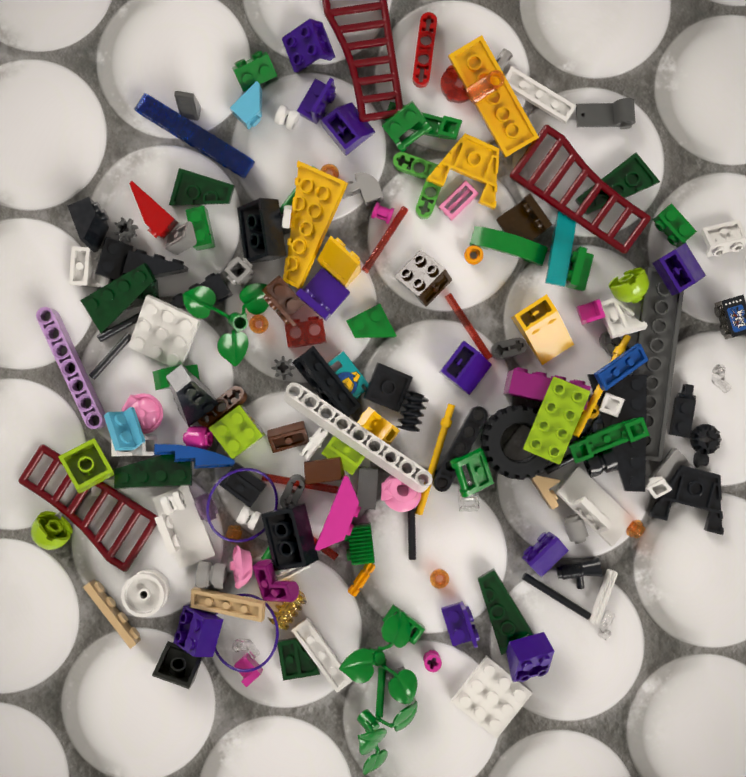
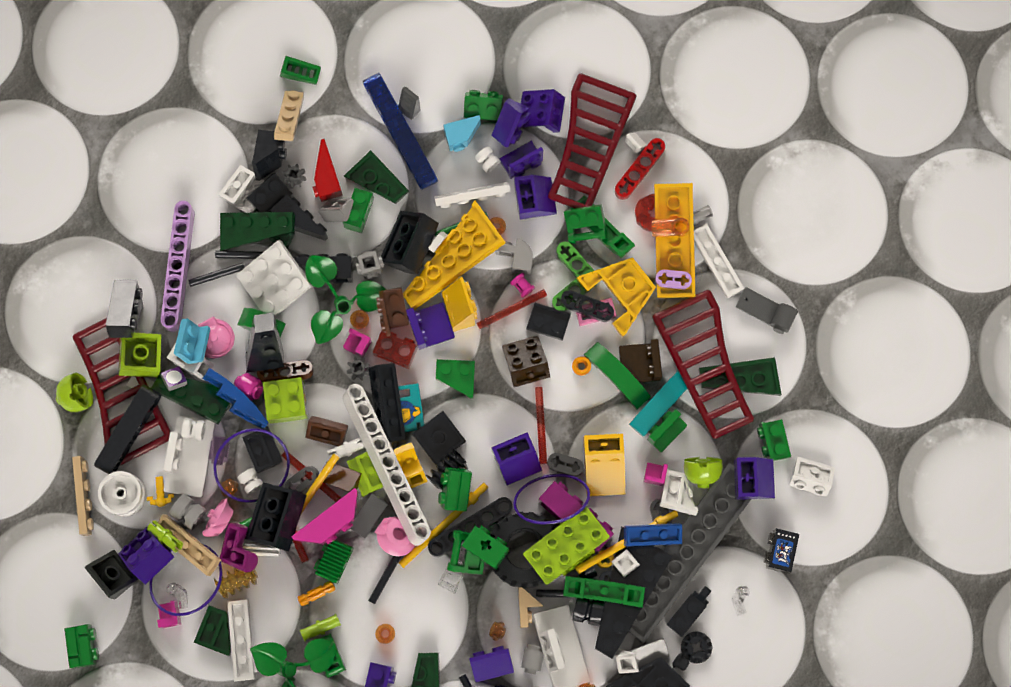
camera: 30 degrees right, 10 degrees down
none -> green brick [64,624,99,669]
none -> black beam [94,384,162,475]
none -> wedge [106,280,143,338]
none -> yellow piece [147,476,175,507]
none -> lime pin [147,521,183,553]
none -> tile [161,367,187,391]
none -> tan plate [274,91,304,141]
none -> green slope [280,56,321,85]
none -> yellow bar [300,454,339,516]
none -> lime pin [300,614,341,642]
none -> dark pink panel [343,328,372,358]
none -> white plate [434,182,510,208]
none -> green brick [438,467,472,511]
none -> green brick [462,525,509,569]
none -> clear orange plate [489,622,506,641]
none -> dark purple slope [491,99,530,148]
none -> dark purple piece [513,474,590,524]
none -> black plate [526,302,571,341]
none -> black beam [560,290,614,322]
none -> white slope [625,133,647,154]
none -> lavender beam [655,270,692,289]

